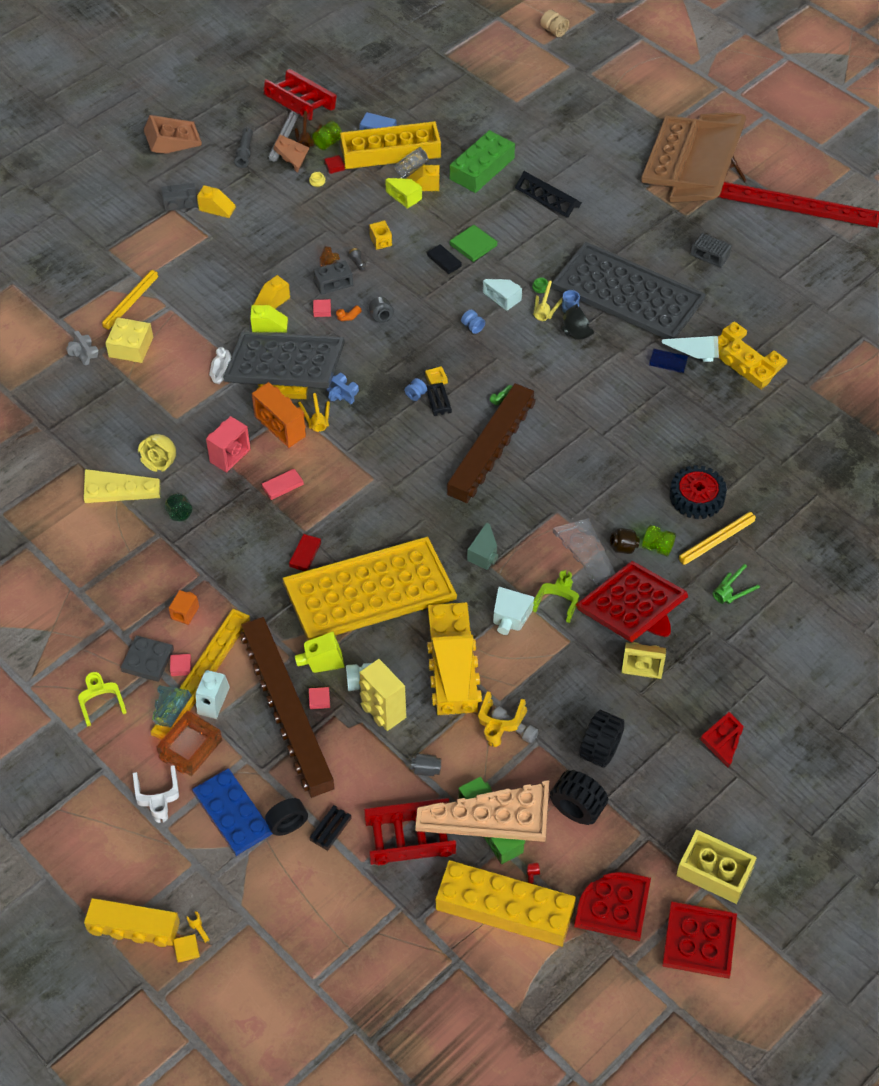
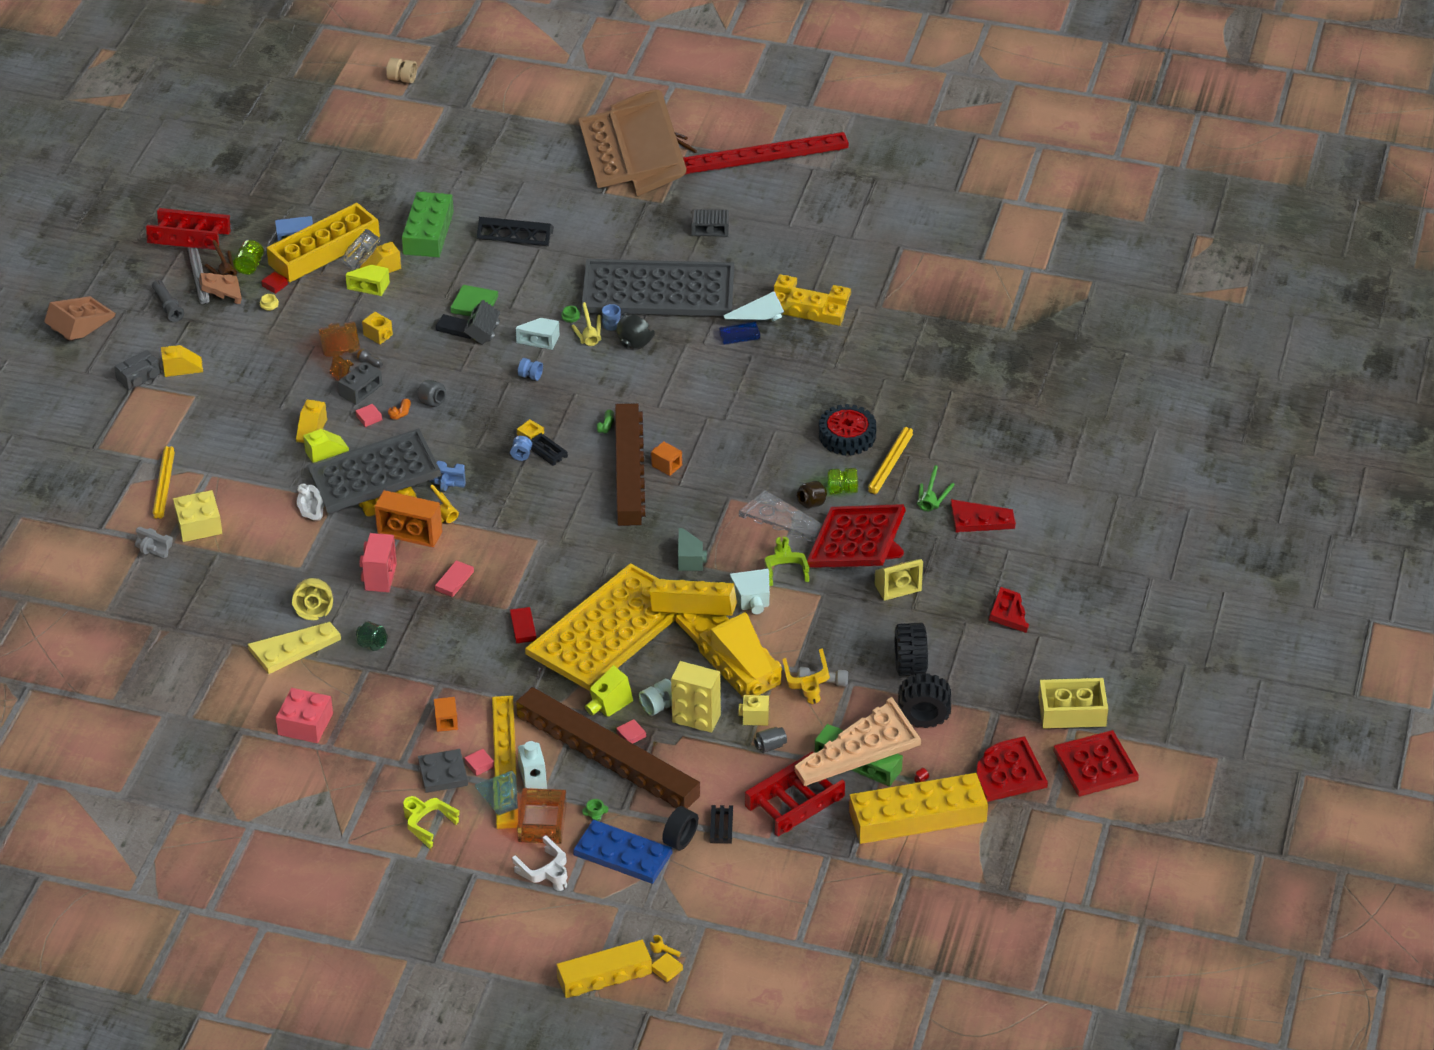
camera: 30 degrees left, 10 degrees down
none -> coral brick [276,688,333,743]
none -> clear orange brick [318,322,360,356]
none -> dark grey brick [464,300,500,345]
none -> bright green plate [582,799,608,821]
none -> yellow brick [649,579,737,616]
none -> orange brick [651,441,682,476]
none -> light yellow brick [739,695,769,726]
none -> red wing [950,499,1016,532]

